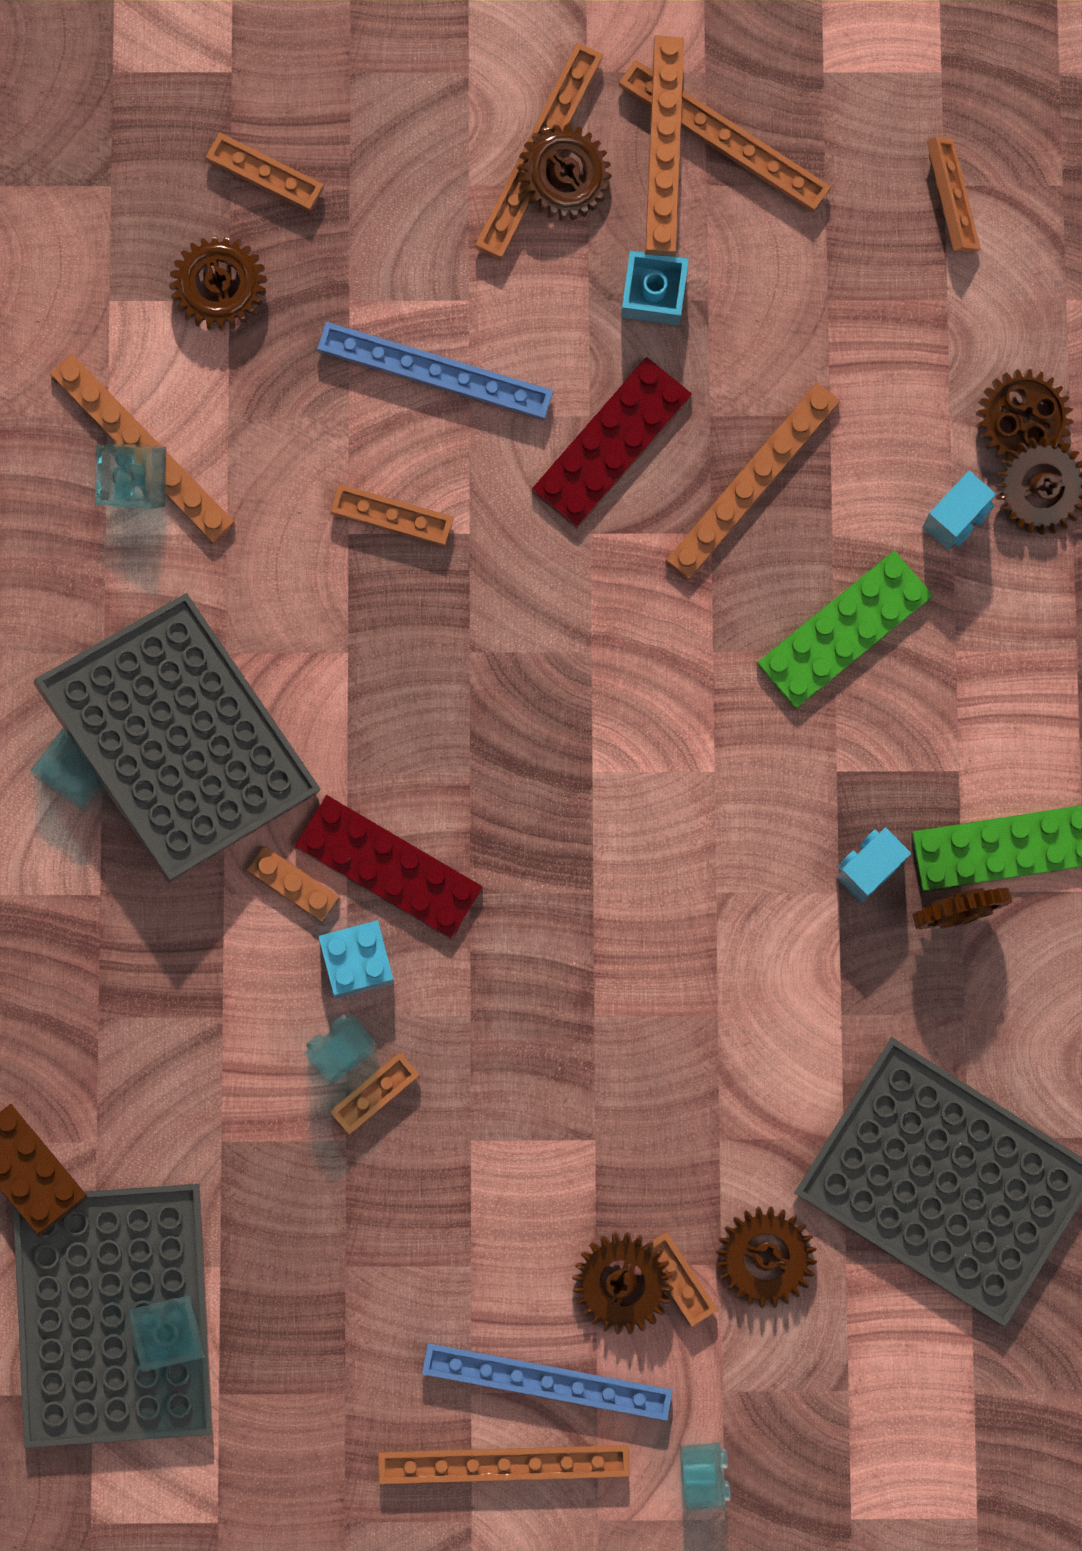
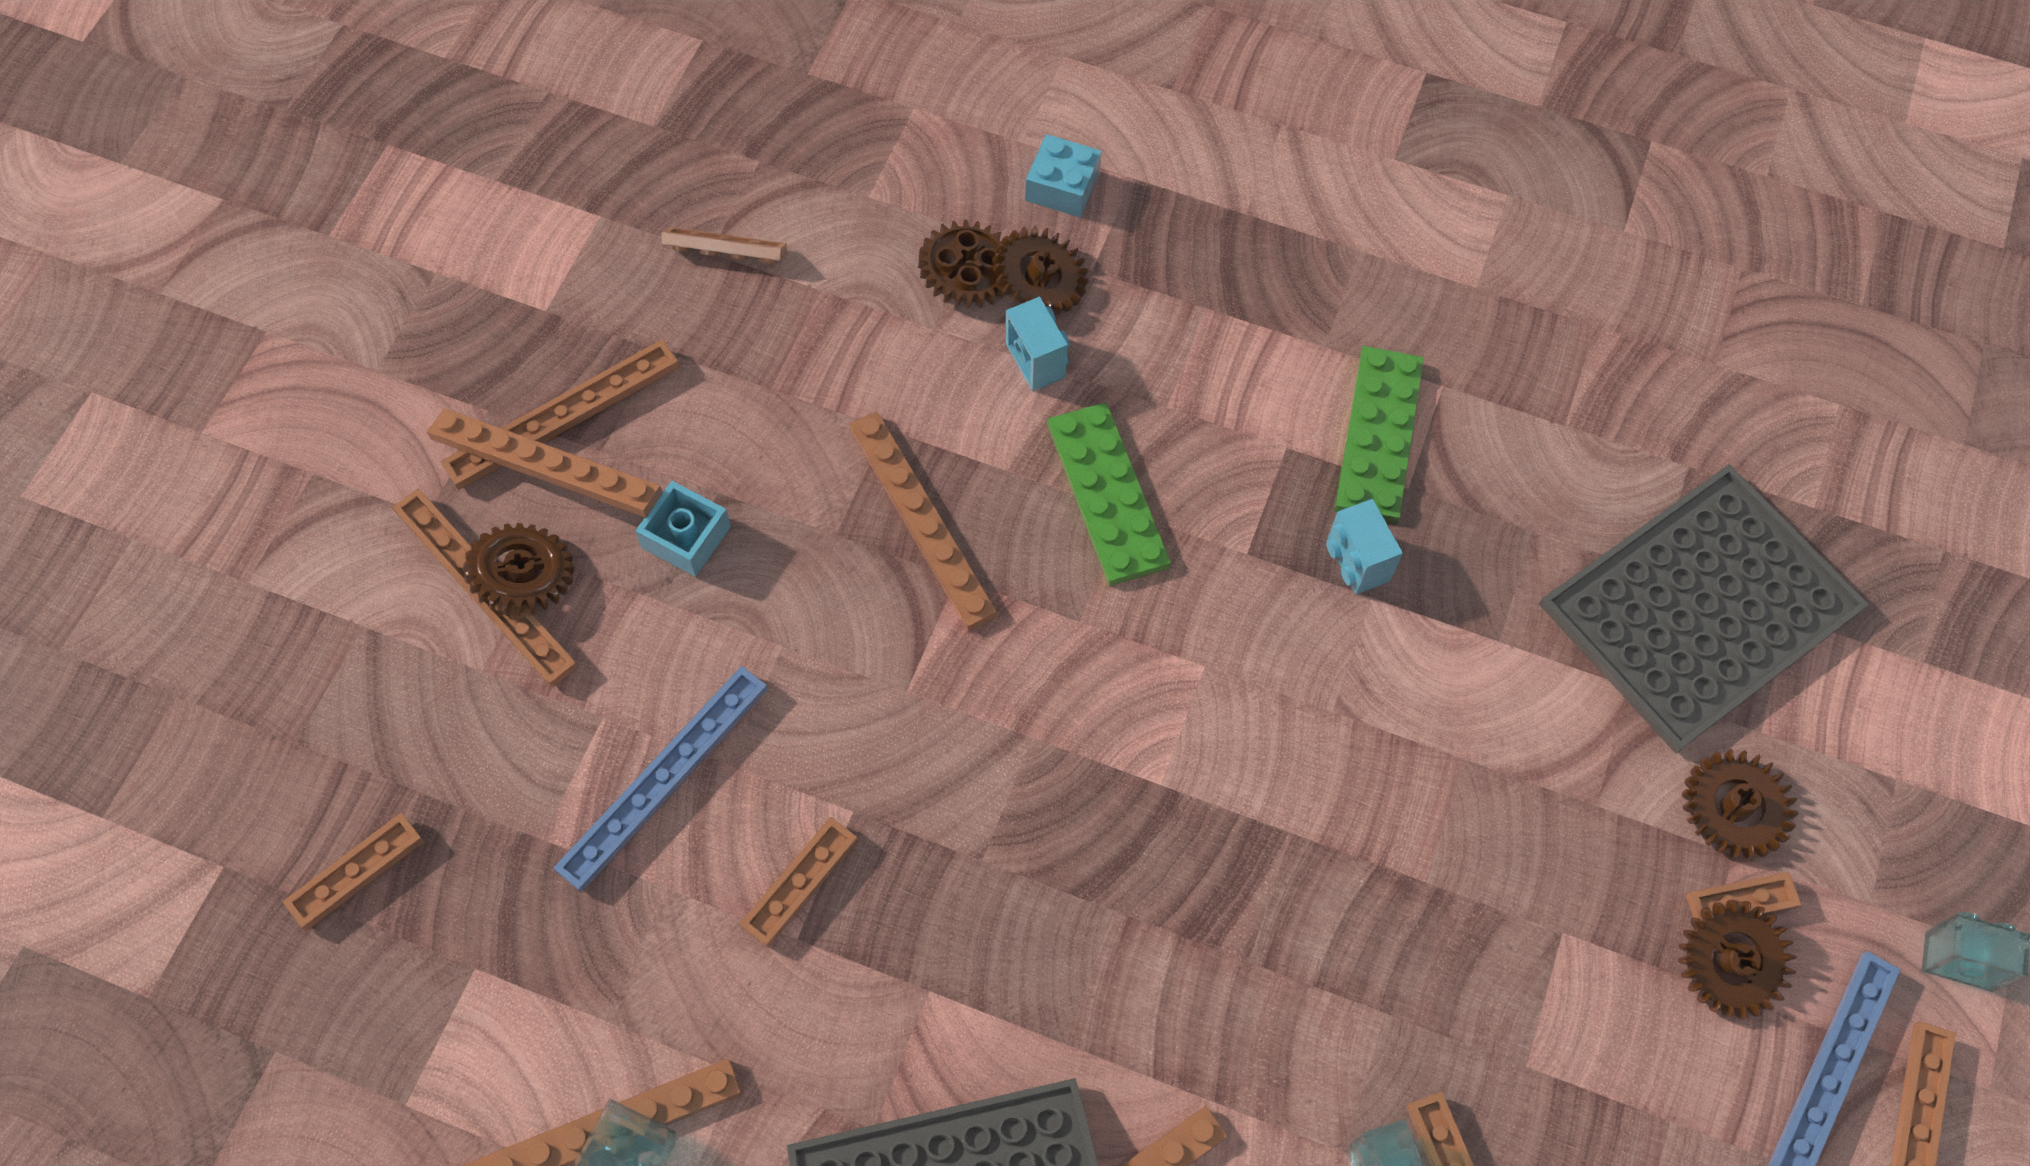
camera: 65 degrees left, 15 degrees down
reddish brown gear [169,235,267,331] -> none
dark red plate [295,795,483,940] -> none
medium azure brick [319,920,394,999] -> none
dark red plate [532,357,692,529] -> none
reddish brown gear [912,887,1012,930] -> none

